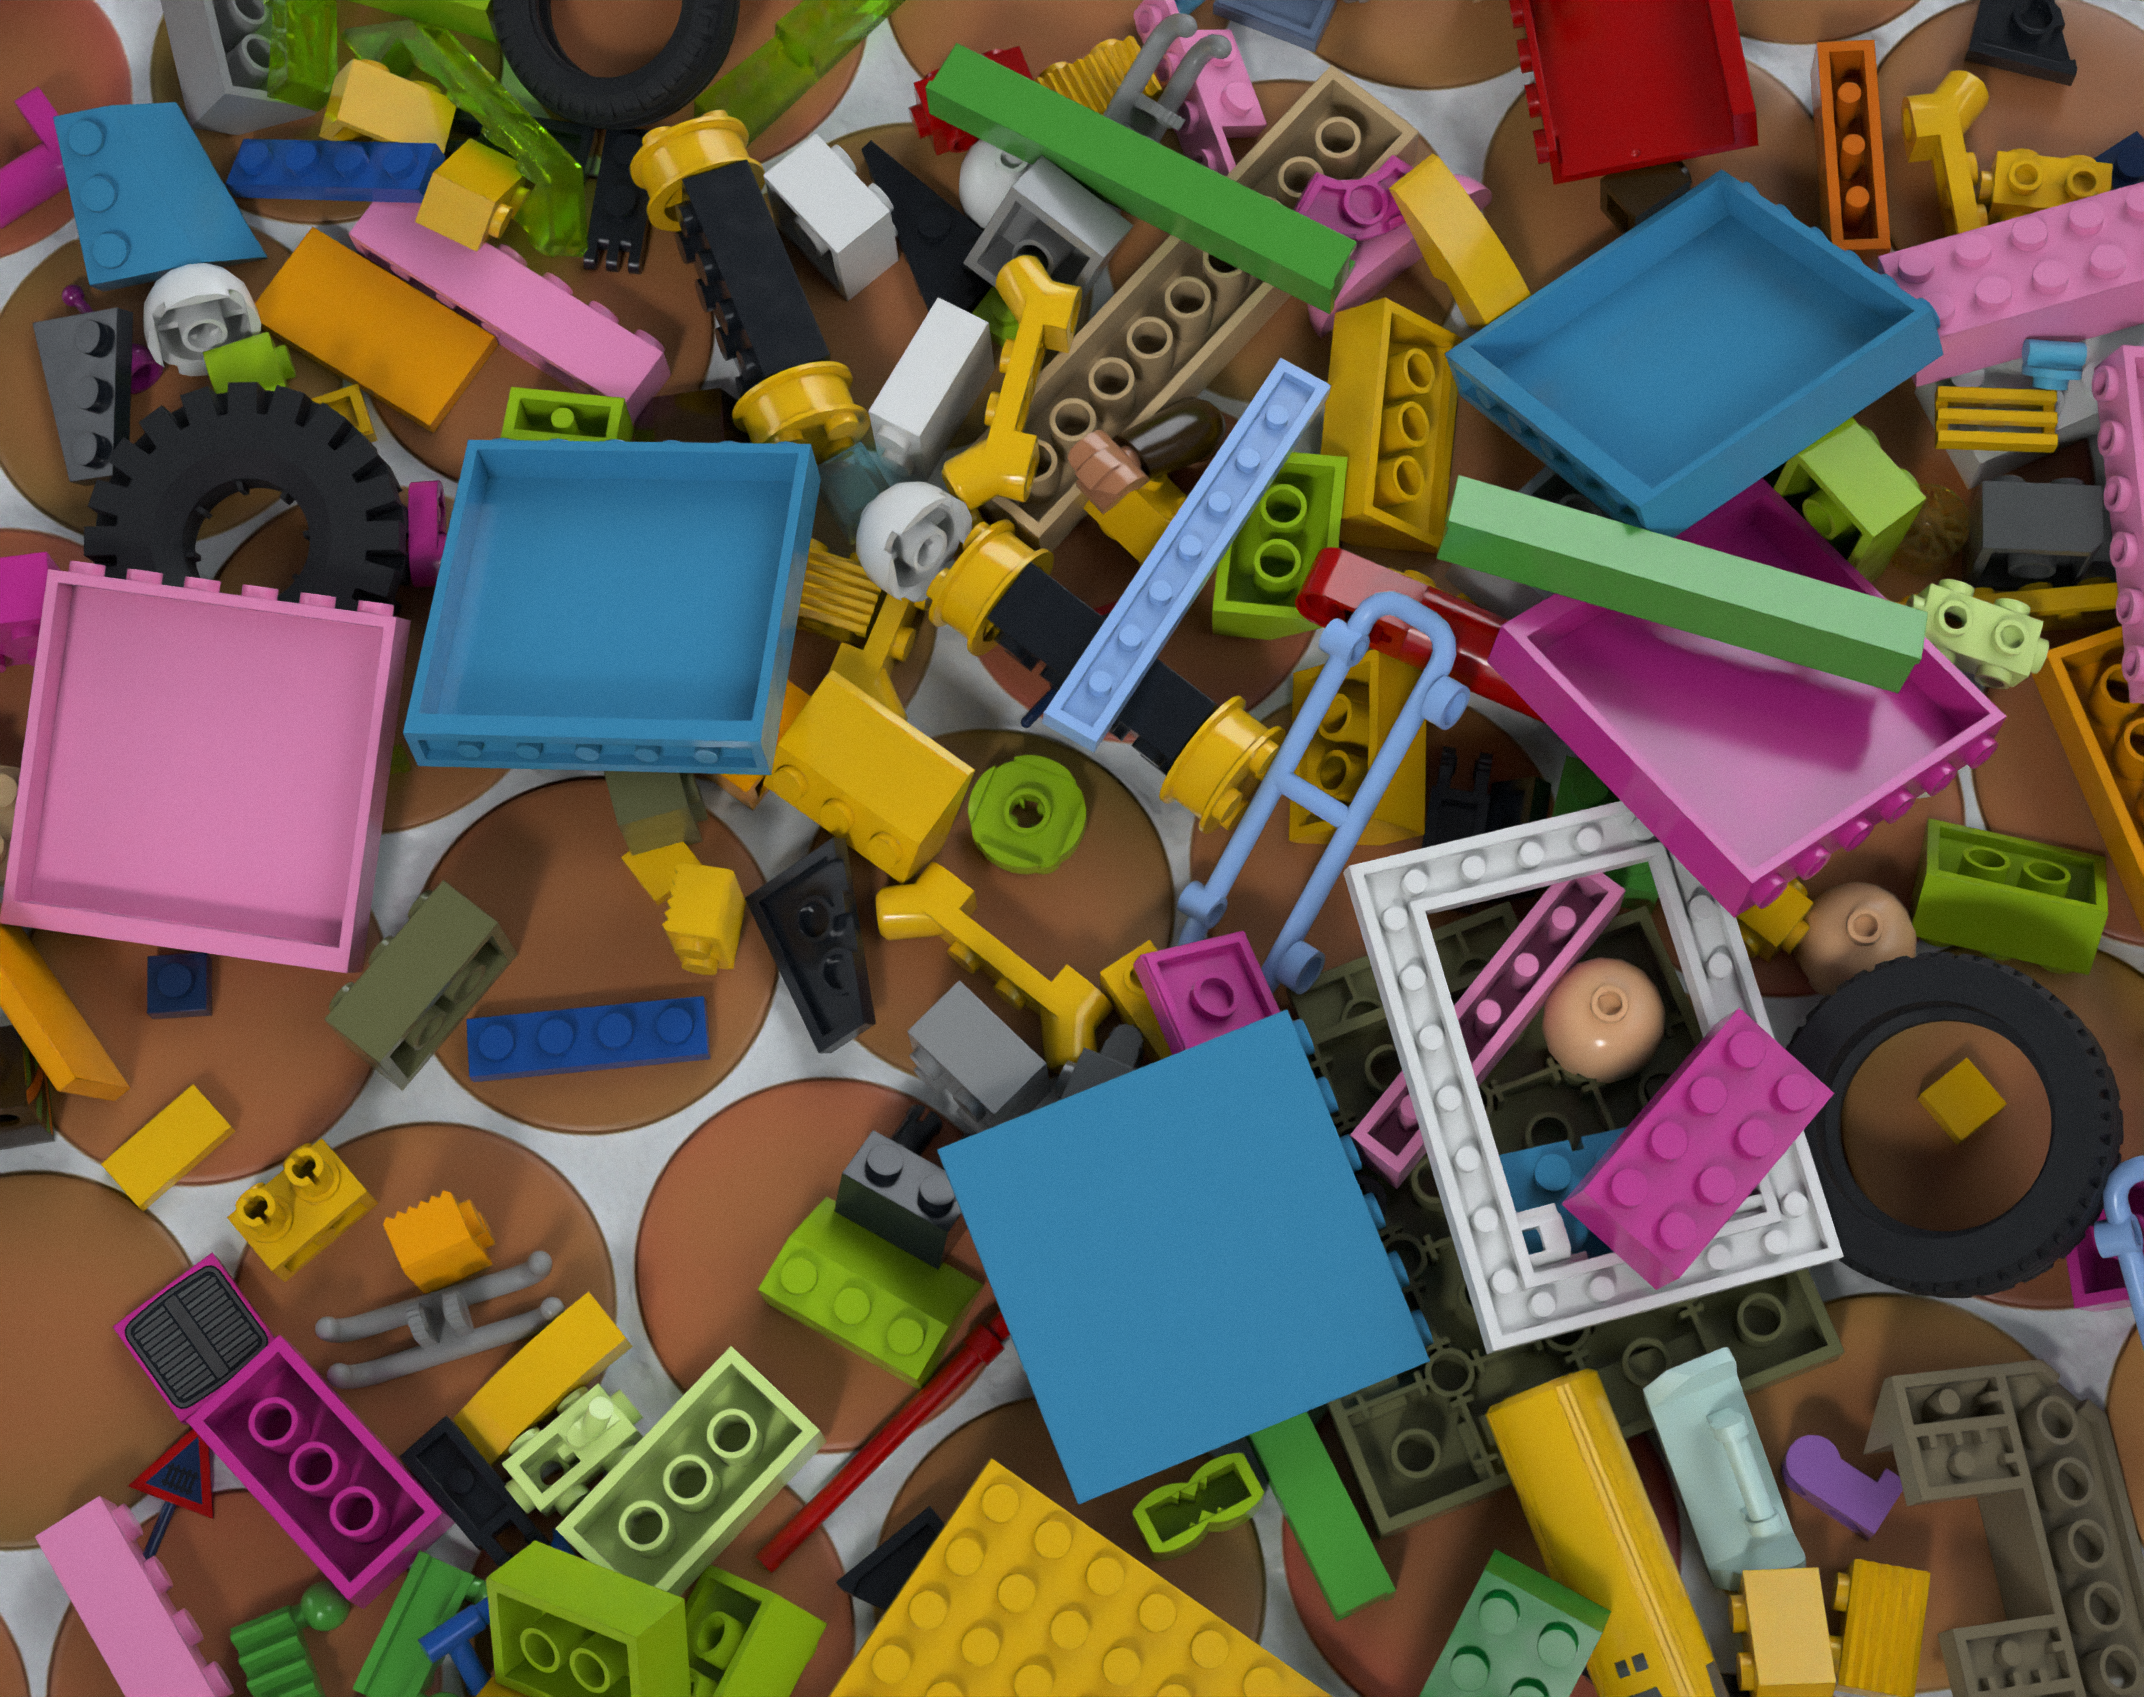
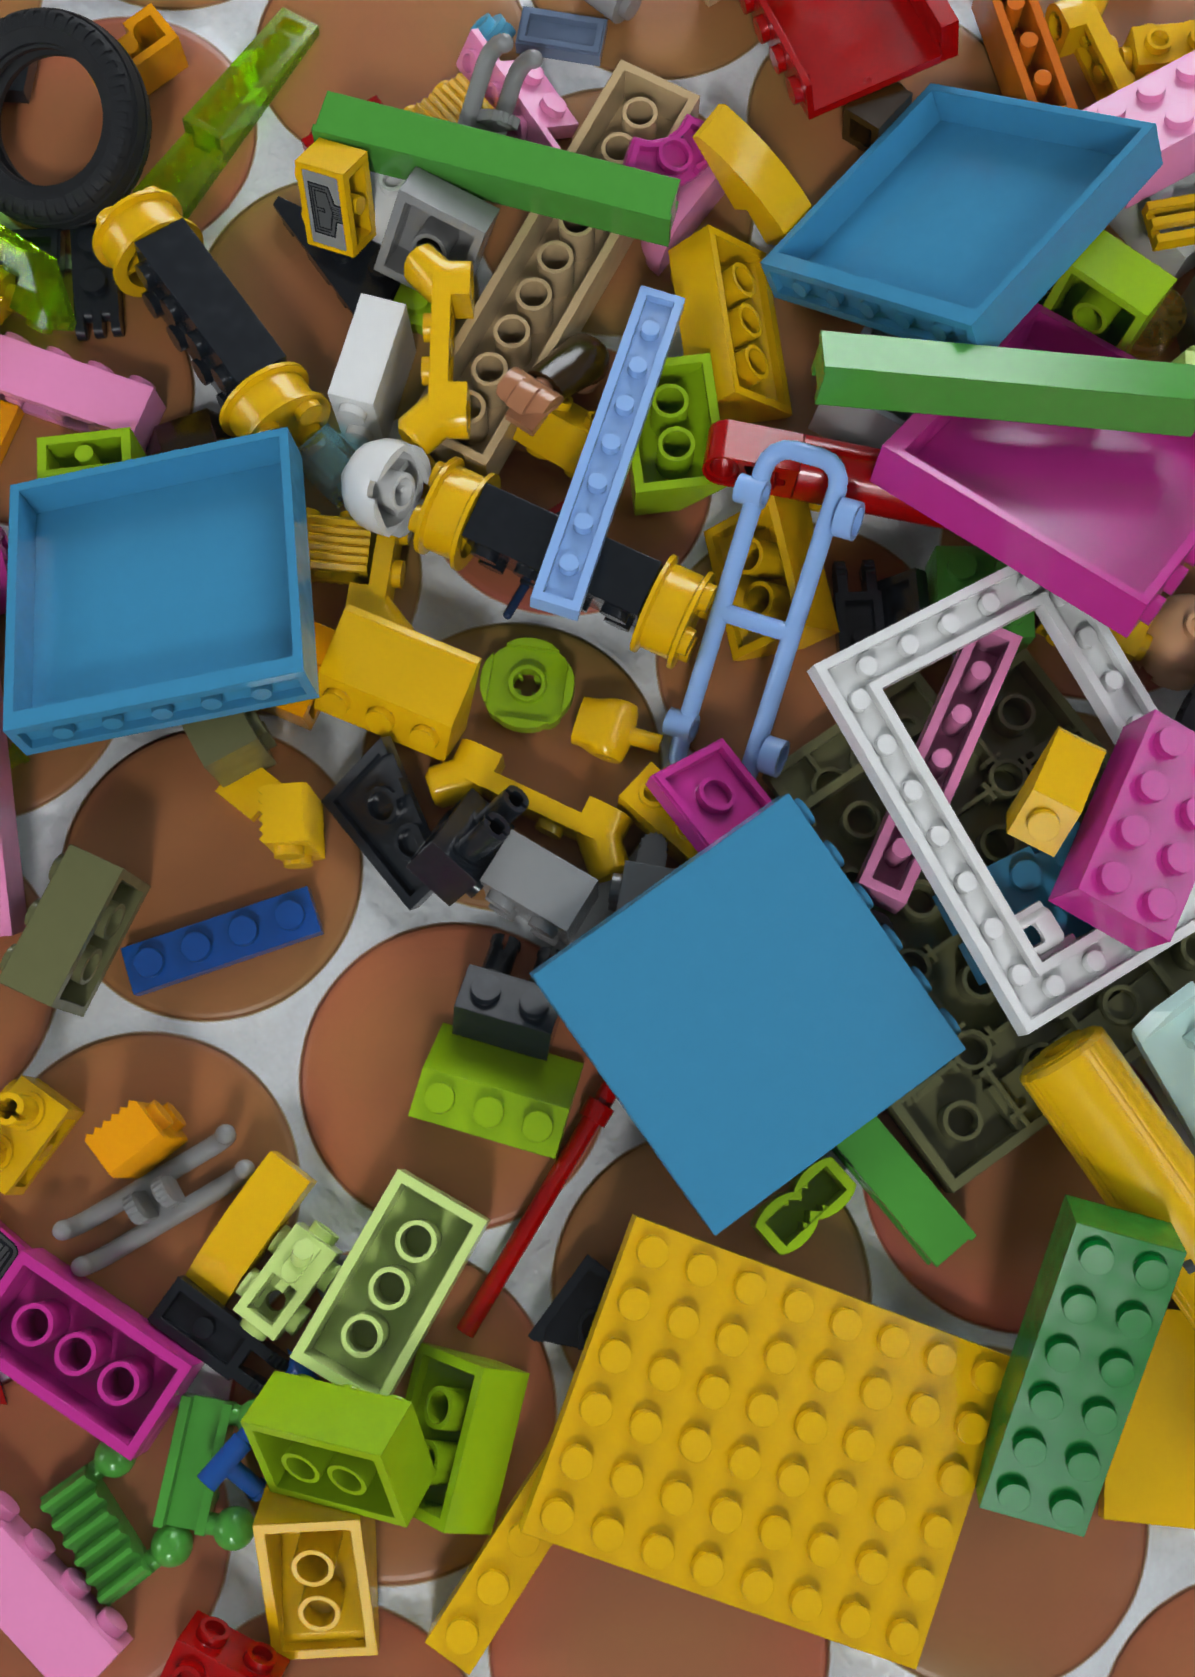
camera: 20 degrees left, 5 degrees up
white brick [763,133,899,302] -> none
light nougat cylinder [1542,957,1666,1083] -> none
none -> yellow brick [295,137,377,258]
none -> black brick [405,785,529,906]
none -> yellow piece [571,696,663,764]
none -> yellow slope [1006,726,1106,857]

